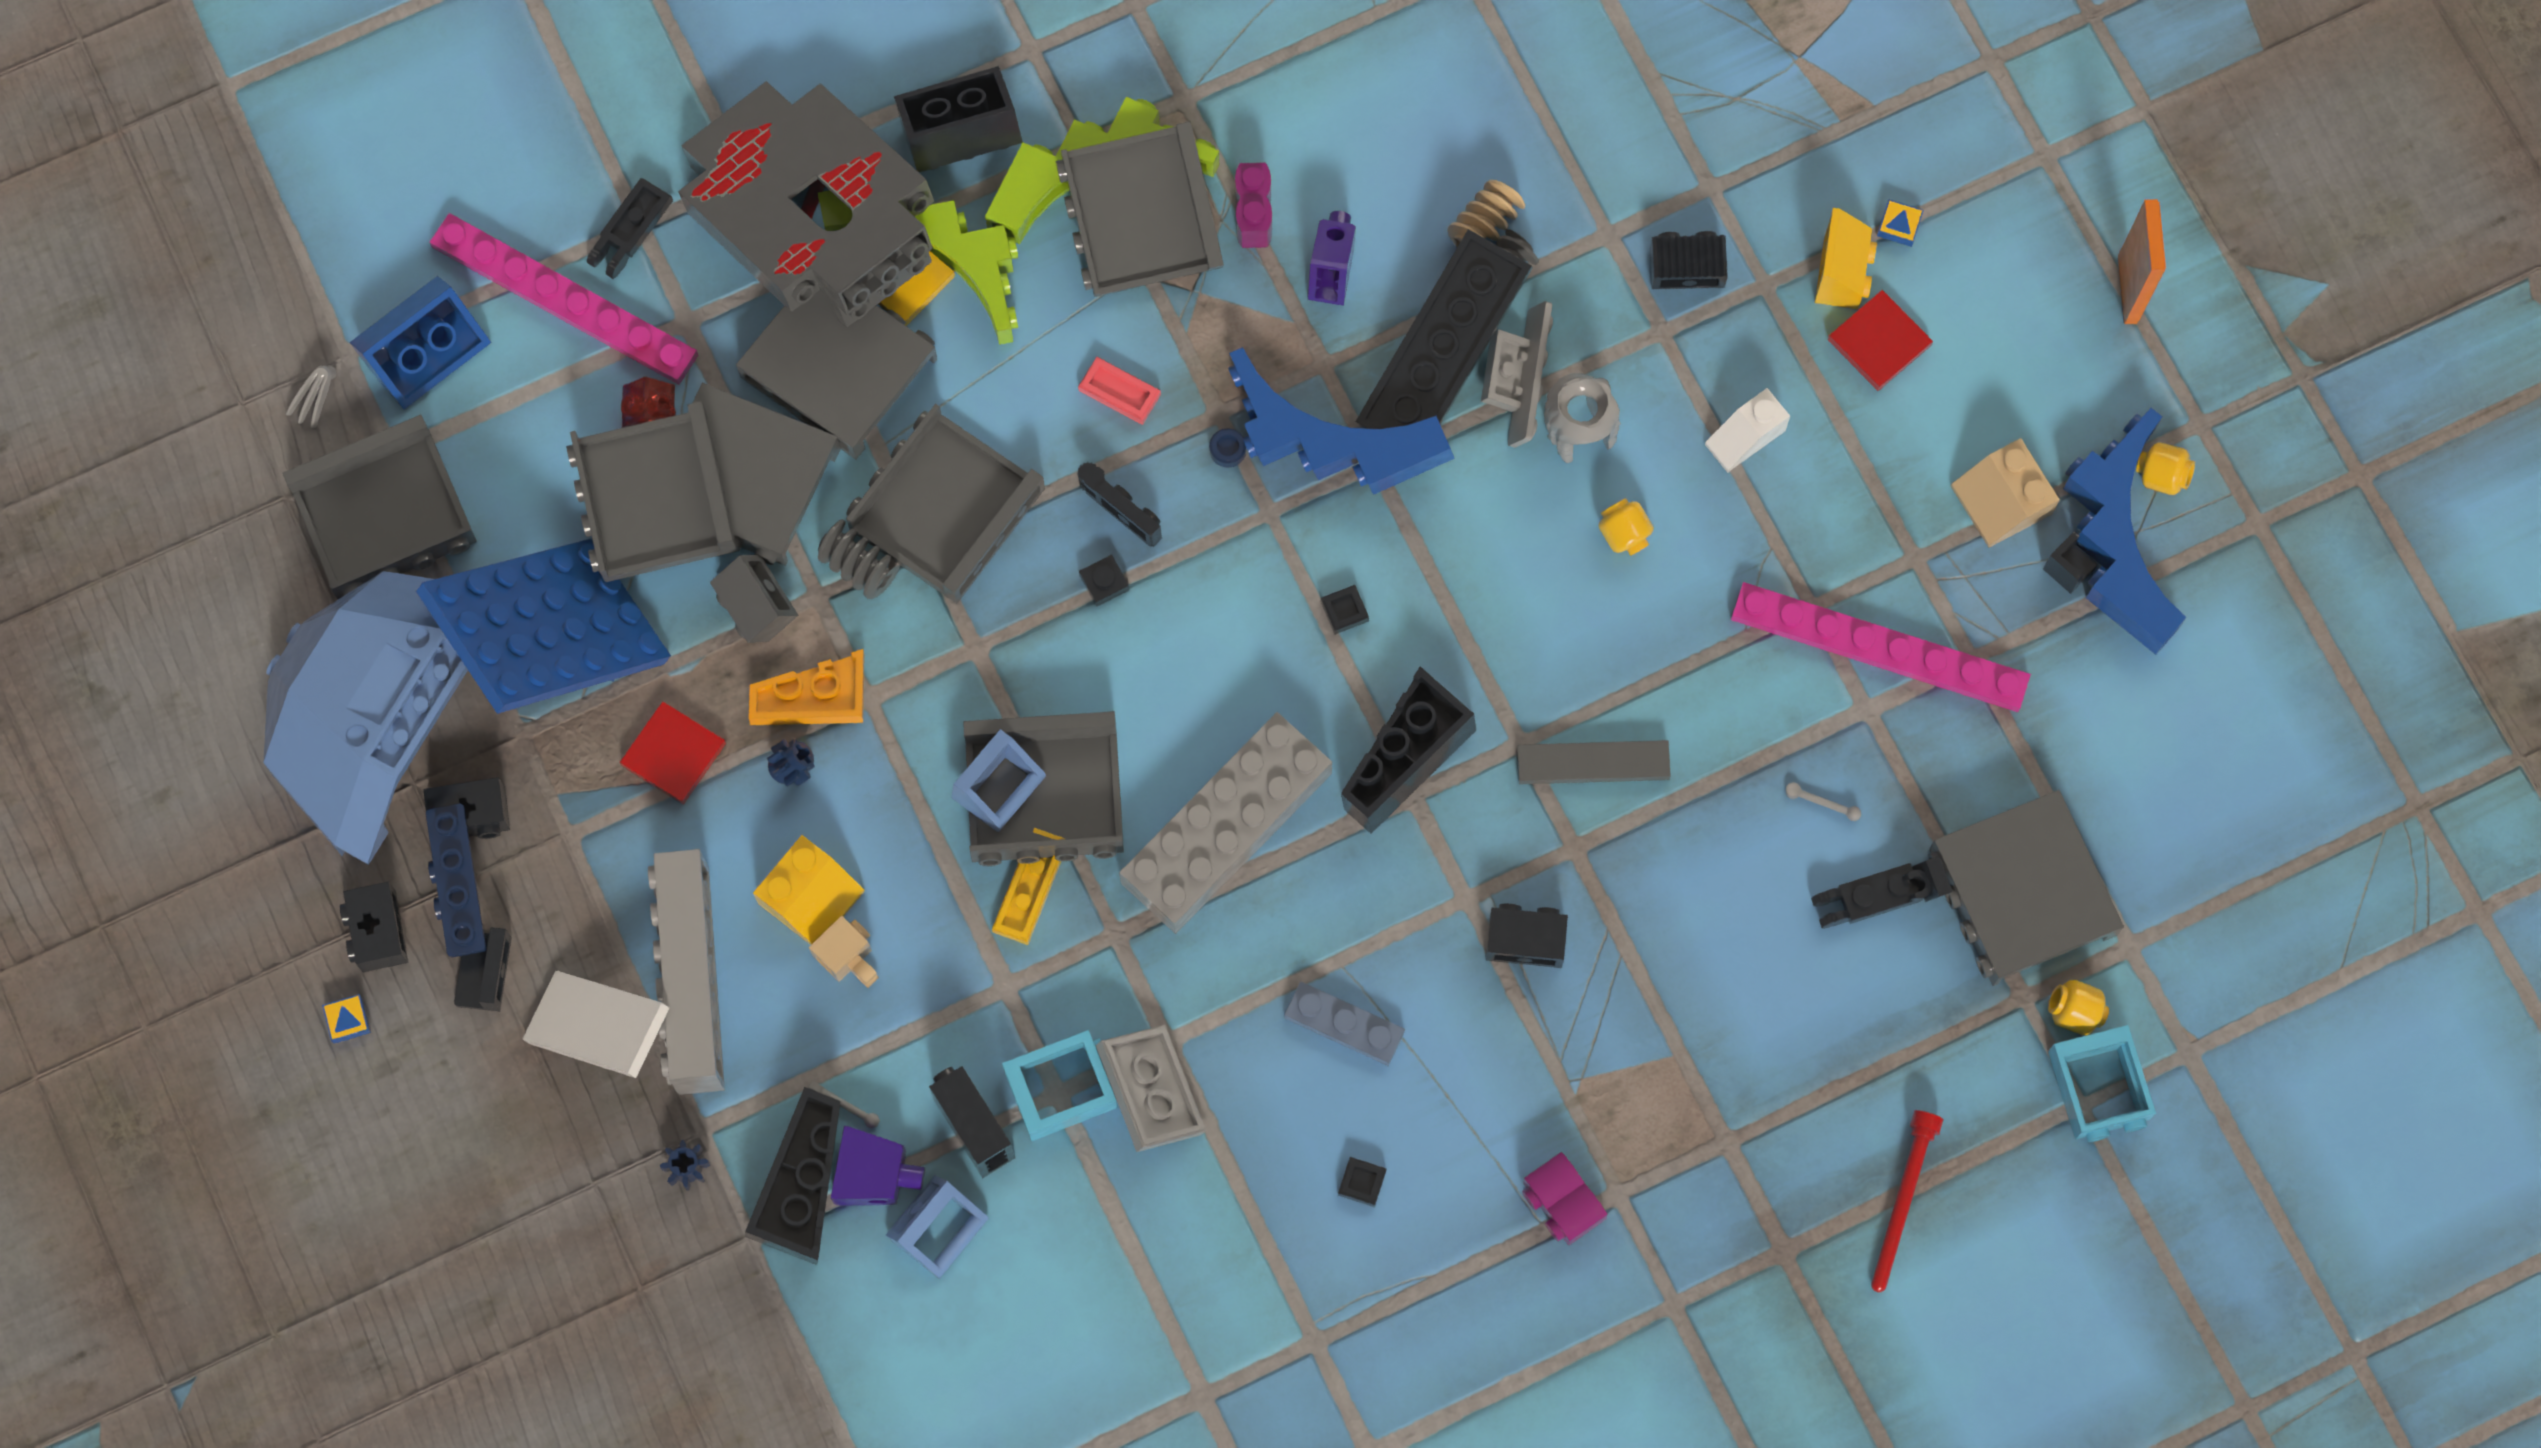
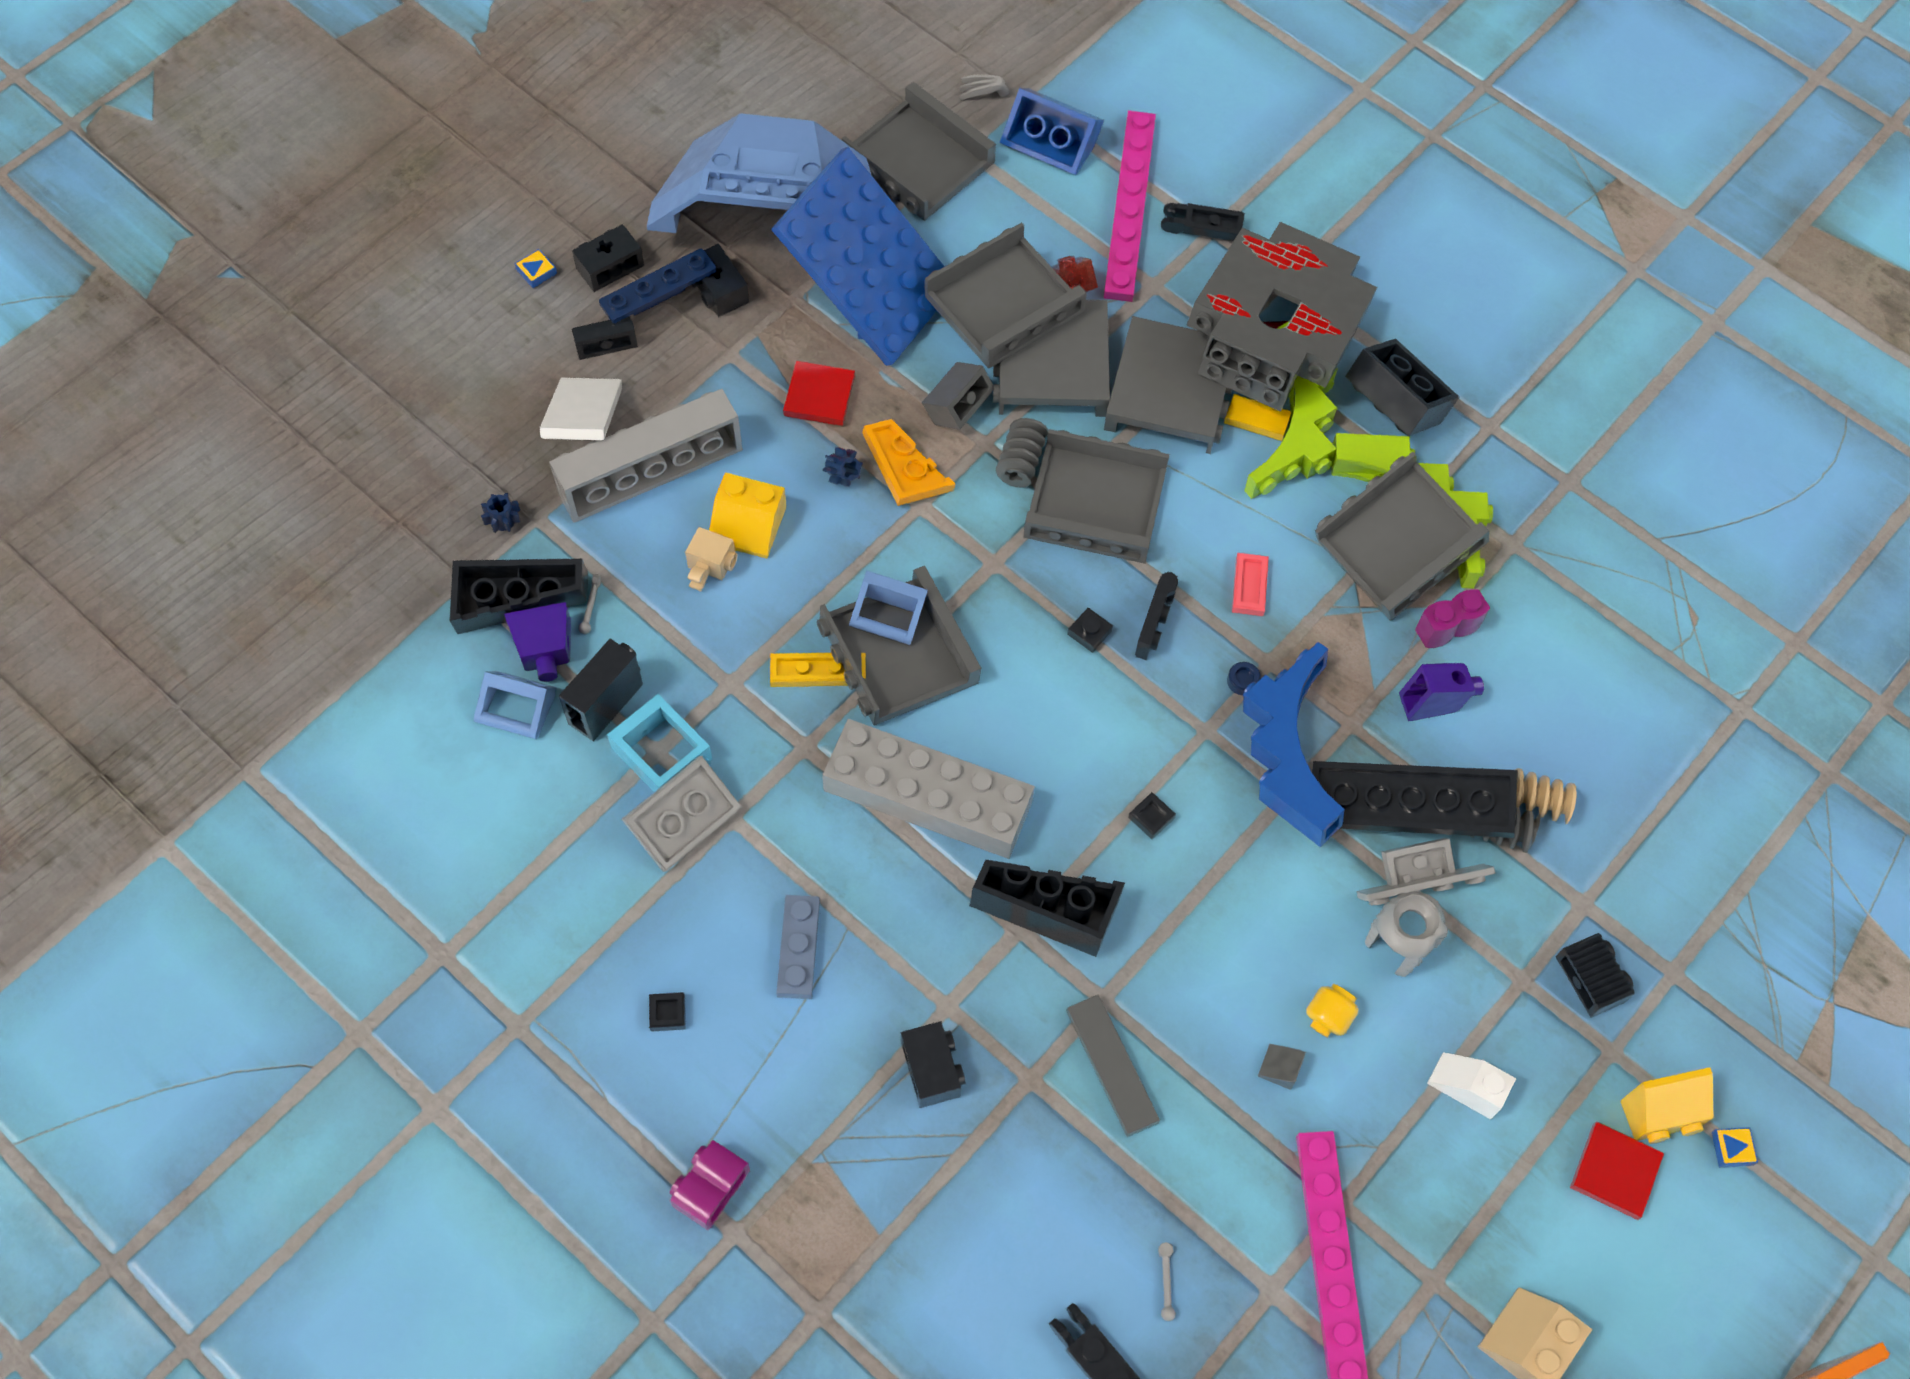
camera: 65 degrees right, 10 degrees down
none -> flat silver slope [1258,1044,1306,1090]

